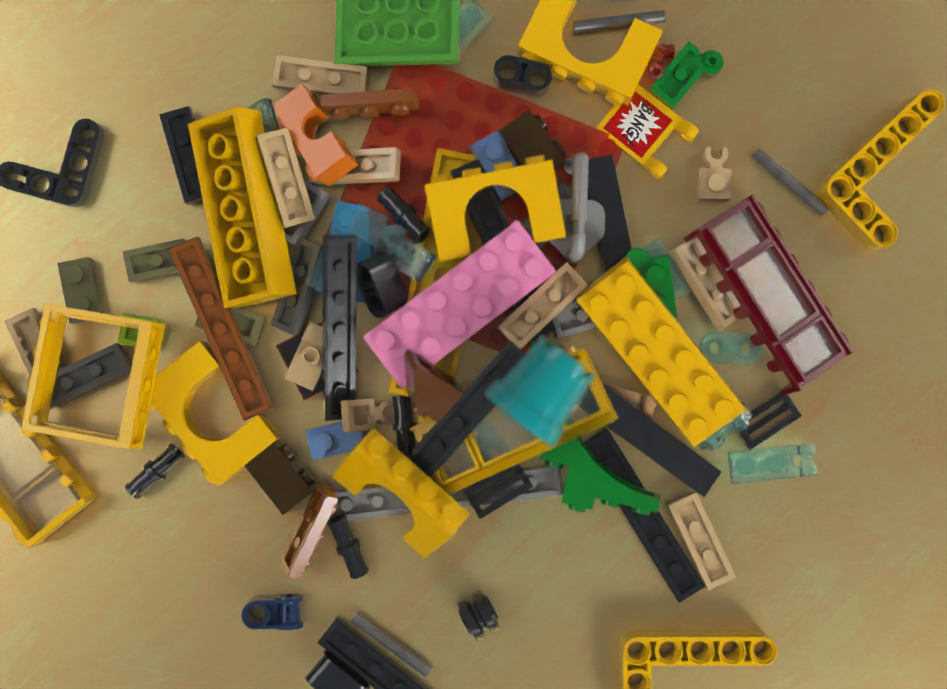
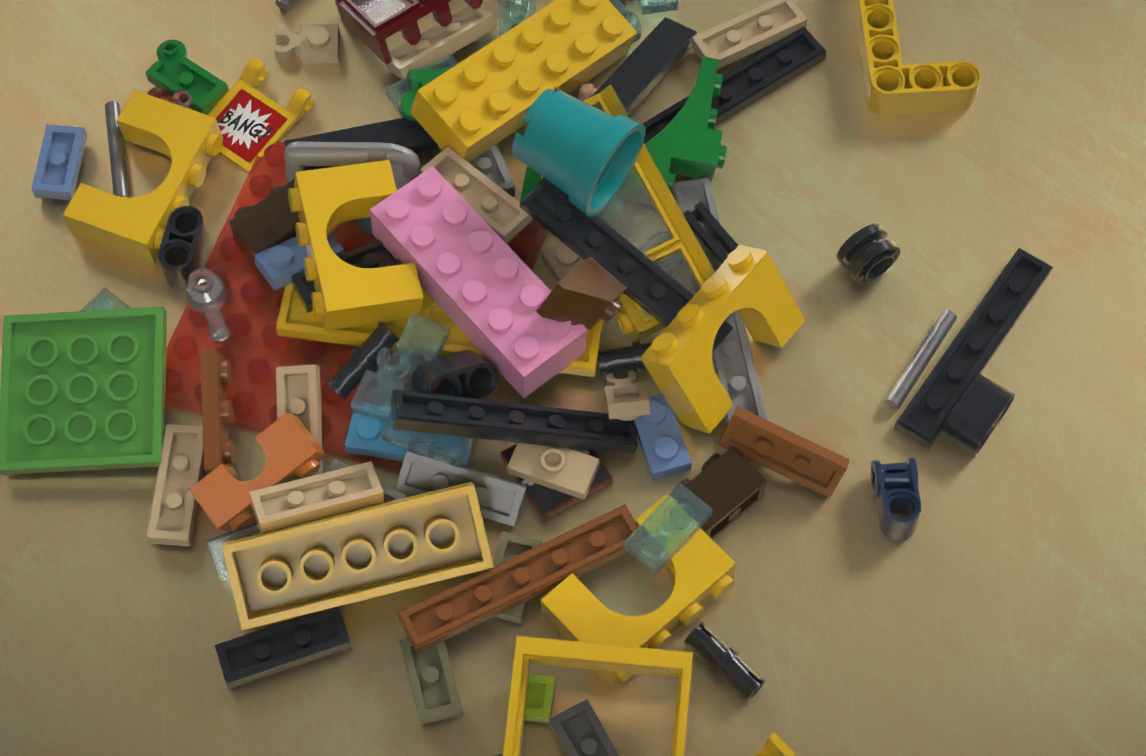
camera: 90 degrees left, 25 degrees down
black pin [327,514,369,579] -> none
none -> clear bar [186,268,230,341]
none -> clear light blue plate [624,483,713,575]

